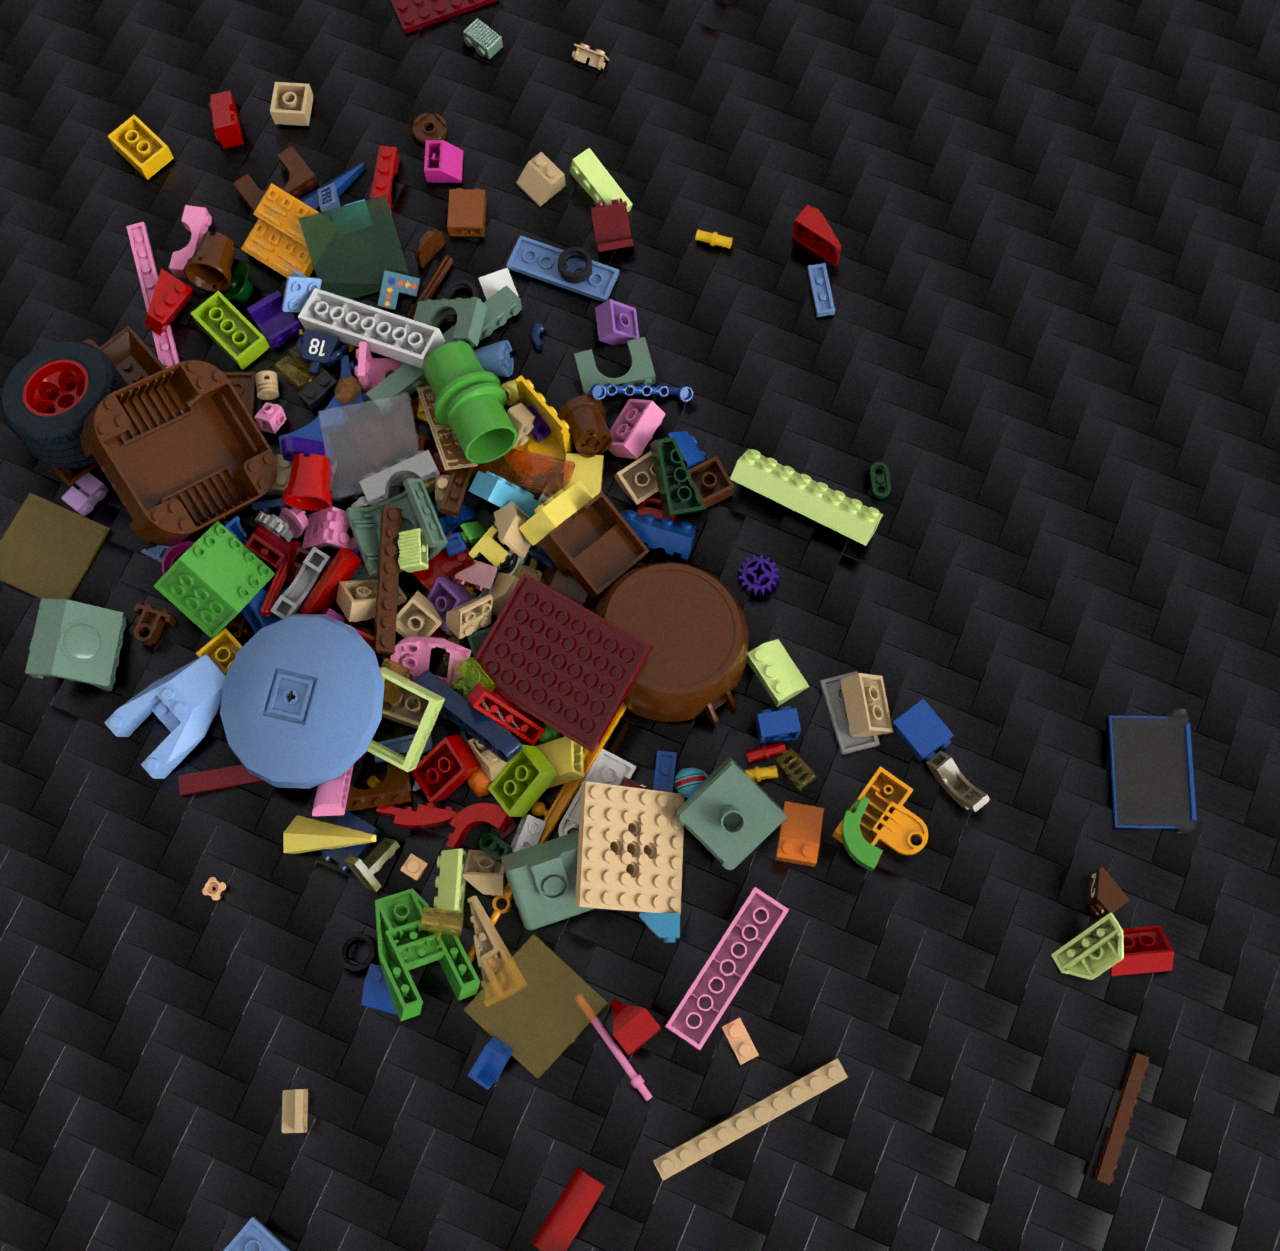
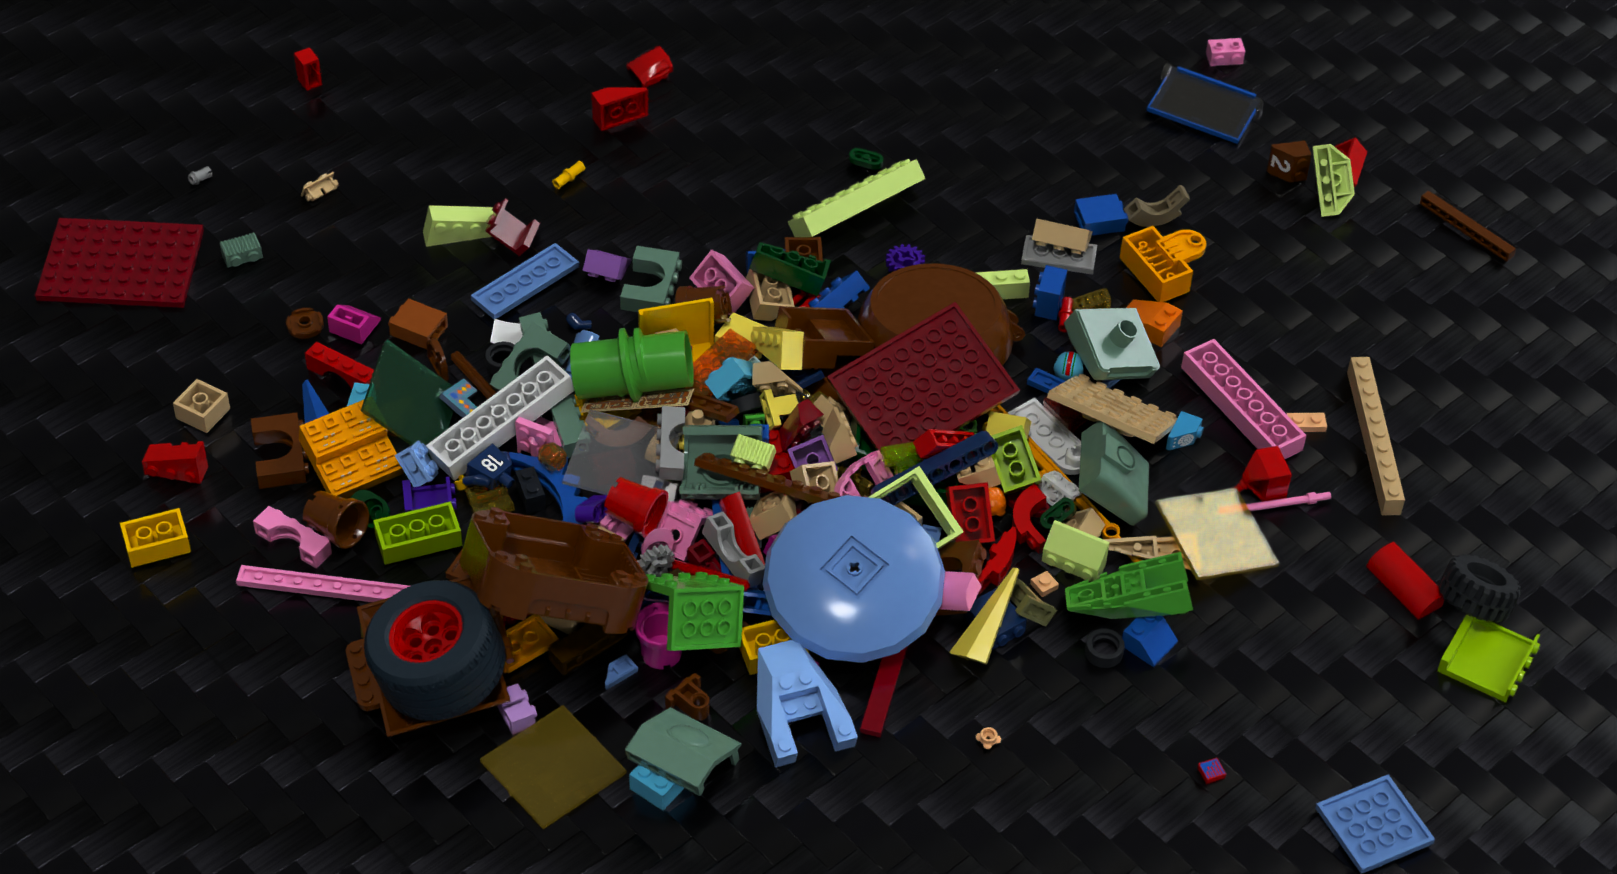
camera: 70 degrees left, 25 degrees down
red wedge [145,268,193,336] -> none
dark red brick [245,525,293,568] -> none
tan panel [282,1089,308,1133] -> none
medium blue slope [318,183,342,217] -> none
clear yellow panel [420,906,464,940] -> none
blue panel [468,1036,514,1090] -> none
tan slope [516,152,566,207] -> none
black tyre [558,247,592,284] -> none
blue bar [590,383,693,401] -> none
medium blue plate [807,263,835,317] -> none
bright green arch [841,796,883,871] -> none
none -> red slope [627,46,673,88]
none -> tile [1197,758,1226,784]
none -> bright pink brick [1206,38,1245,66]

